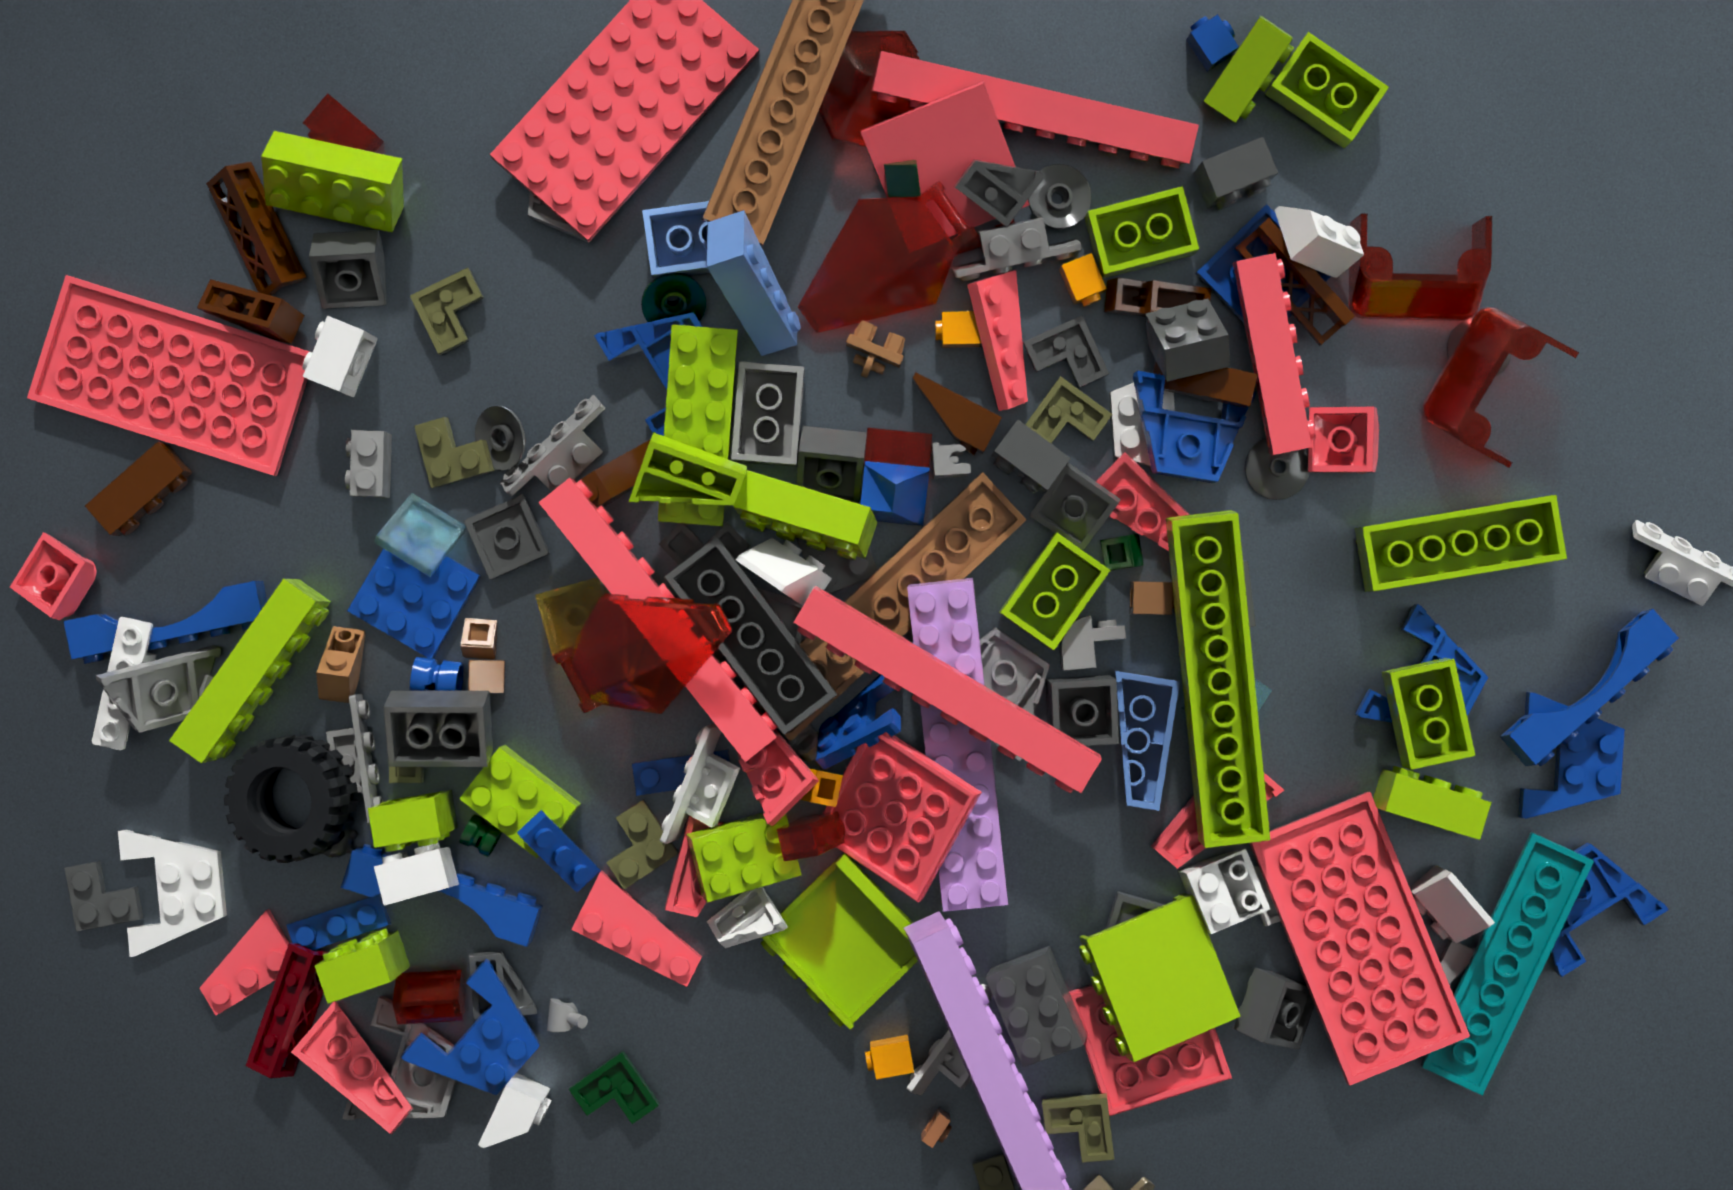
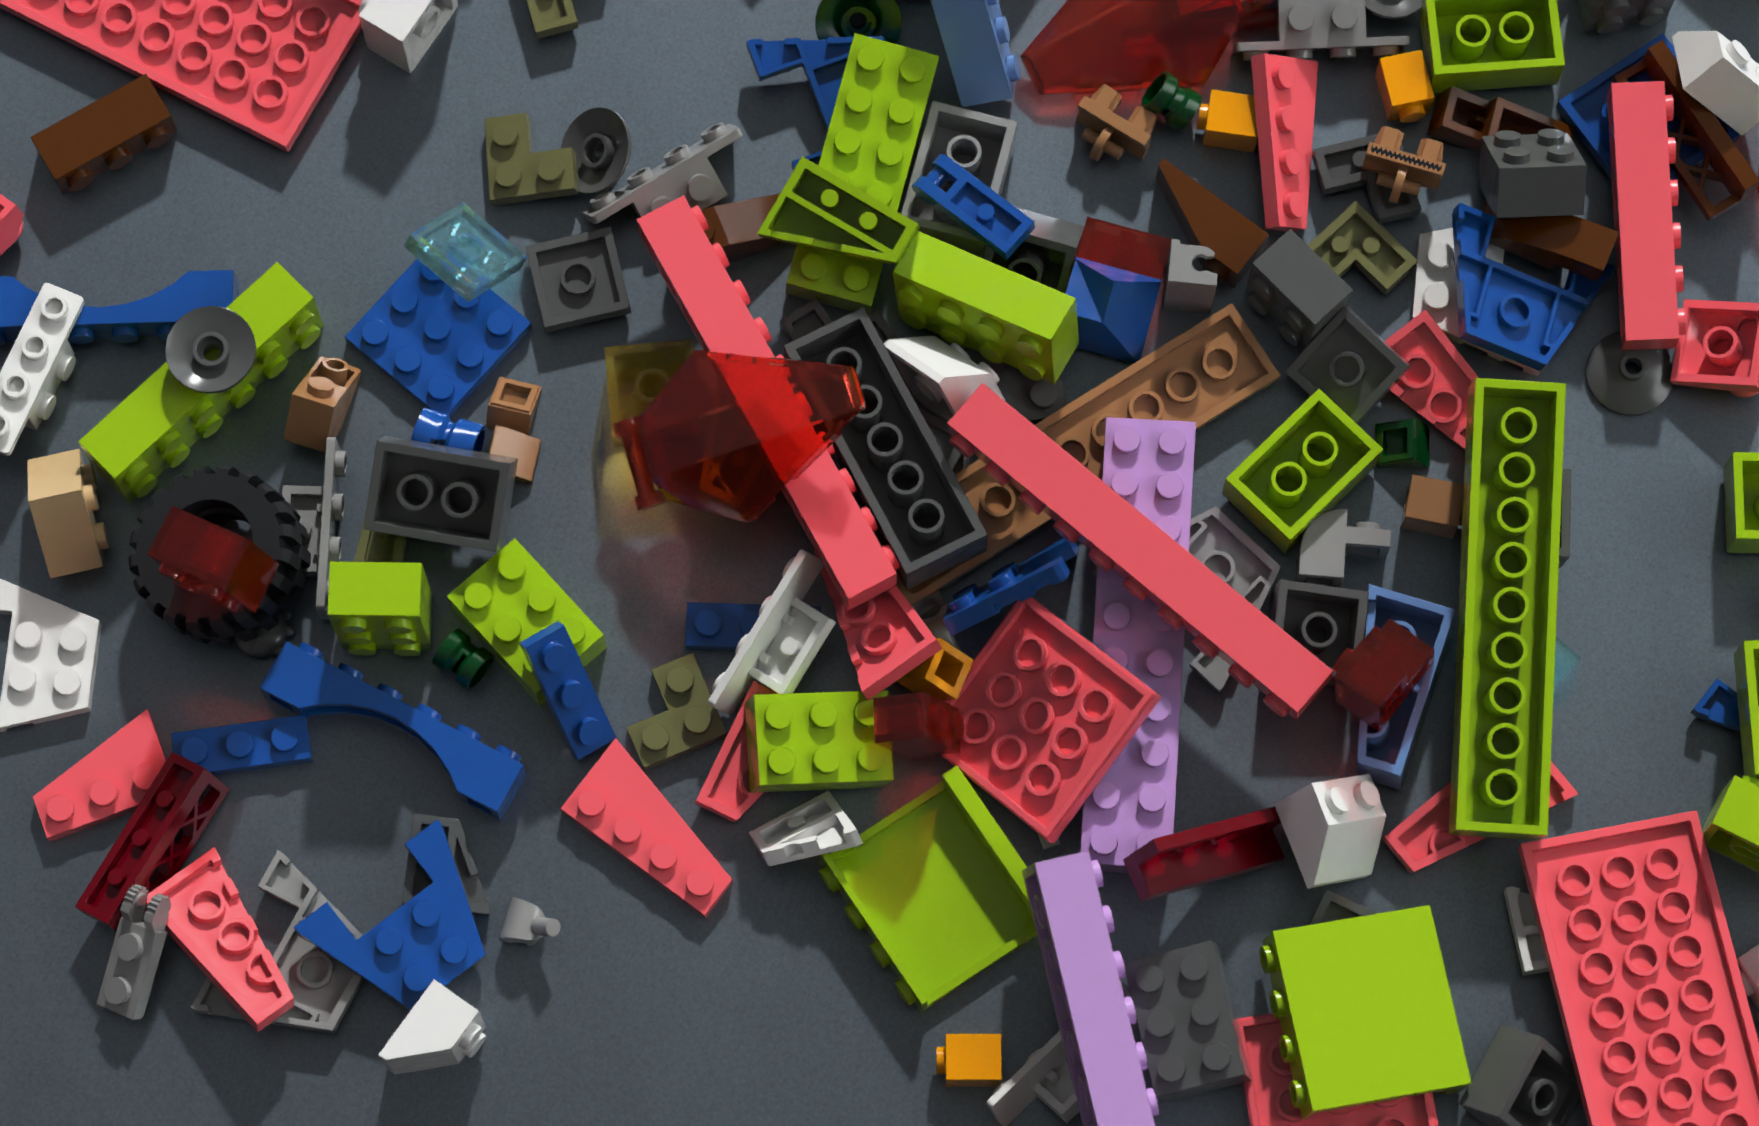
camera: 15 degrees right, 15 degrees down
light grey wing [96,645,221,733] -> none
lime brick [315,928,411,1004] -> none
light grey brick [345,430,392,498] -> none
white brick [374,843,459,906] -> none
clear red brick [392,970,466,1025] -> none
dark green plate [569,1050,660,1124] -> none
white slope [1178,848,1270,934] -> none
none -> tan brick [27,448,110,578]
none -> light grey hinge [96,884,171,1020]
none -> clear red brick [147,506,279,613]
none -> dark grey dish [165,306,256,393]
none -> blue plate [911,154,1035,260]
none -> dark red fence [1123,807,1285,902]
none -> dark green wheel [1141,71,1202,131]
none -> white slope [1274,774,1387,889]
none -> clear red brick [1333,618,1434,732]
none -> medium nougat hips [1362,126,1446,204]

